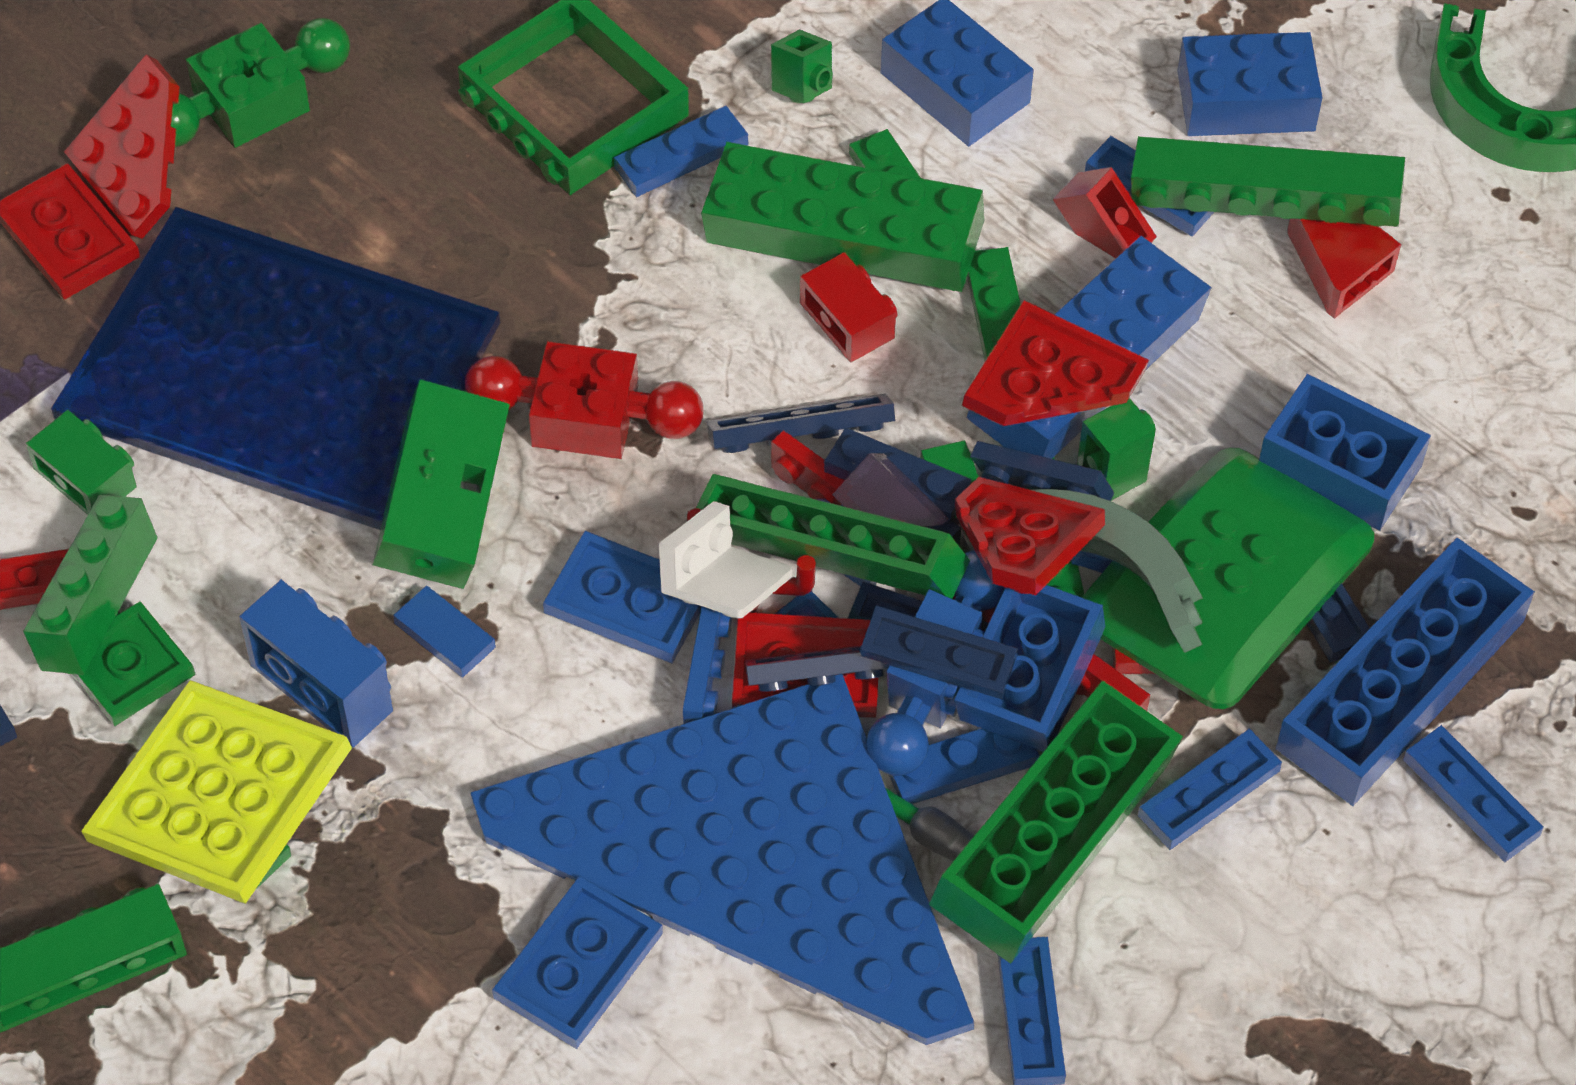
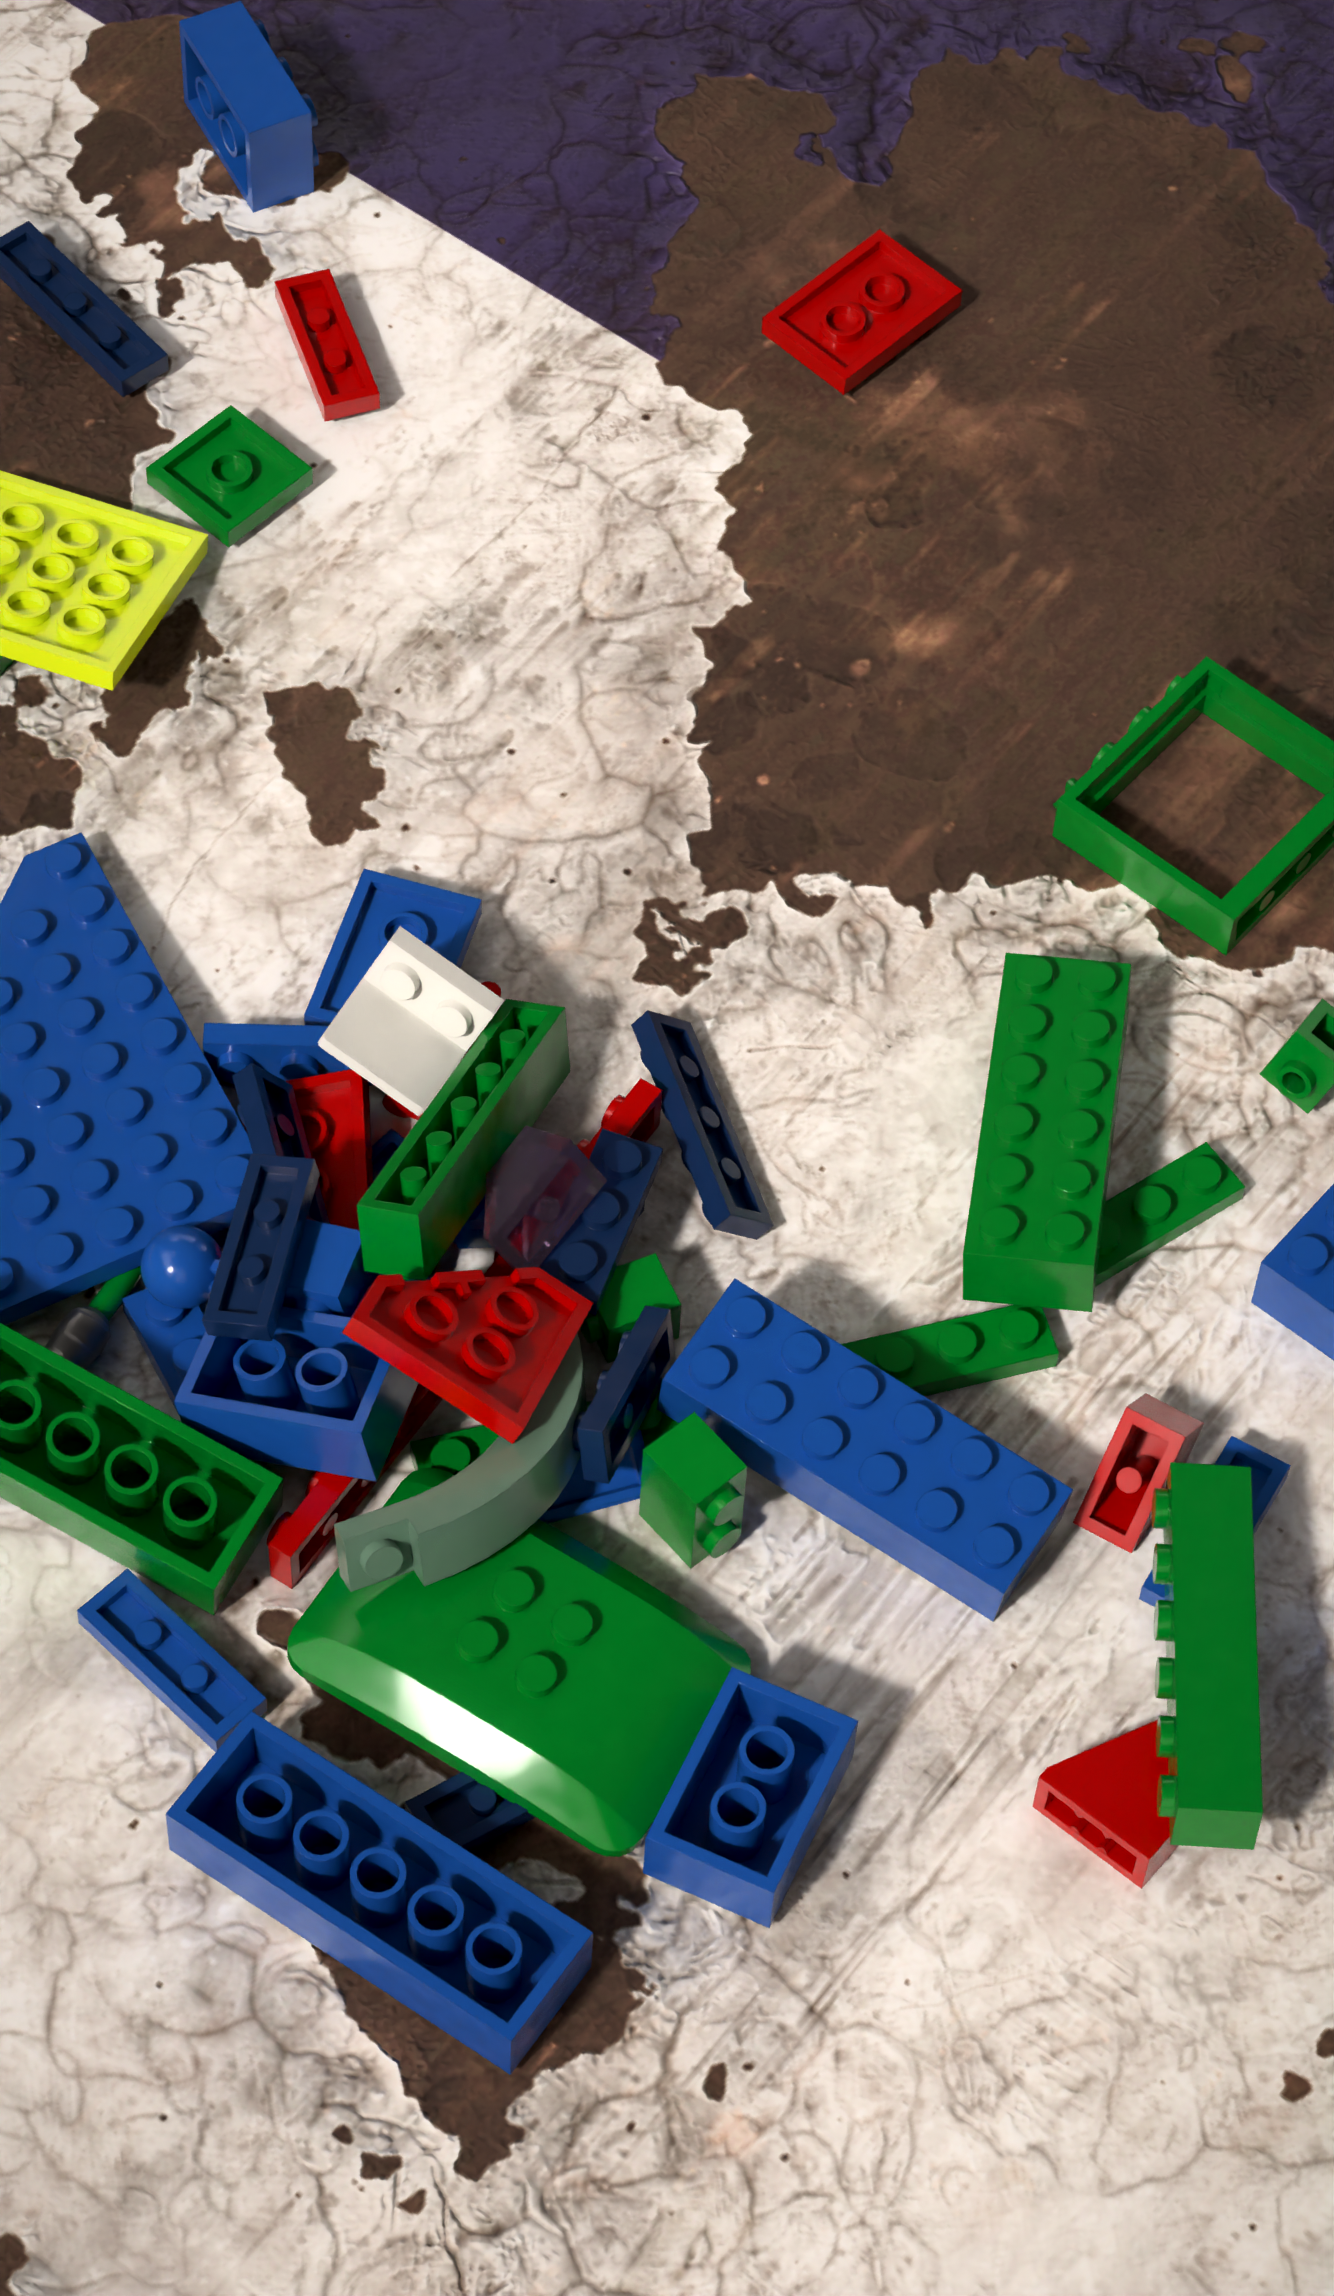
camera: 80 degrees right, 0 degrees up
green brick [23,495,158,675] -> none
green brick [26,410,137,515] -> none
clear blue plate [51,207,501,530] -> none
red plate [64,54,180,239] -> none
green brick [171,18,350,148] -> none
blue brick [239,579,393,749] -> none
green brick [372,379,510,589] -> none
blue tile [393,585,496,678] -> none
red brick [465,341,704,459] -> none
blue plate [614,106,748,197] -> none
red brick [800,252,898,363] -> none
red plate [962,300,1149,426] -> none
blue plate [1403,725,1544,863] -> none

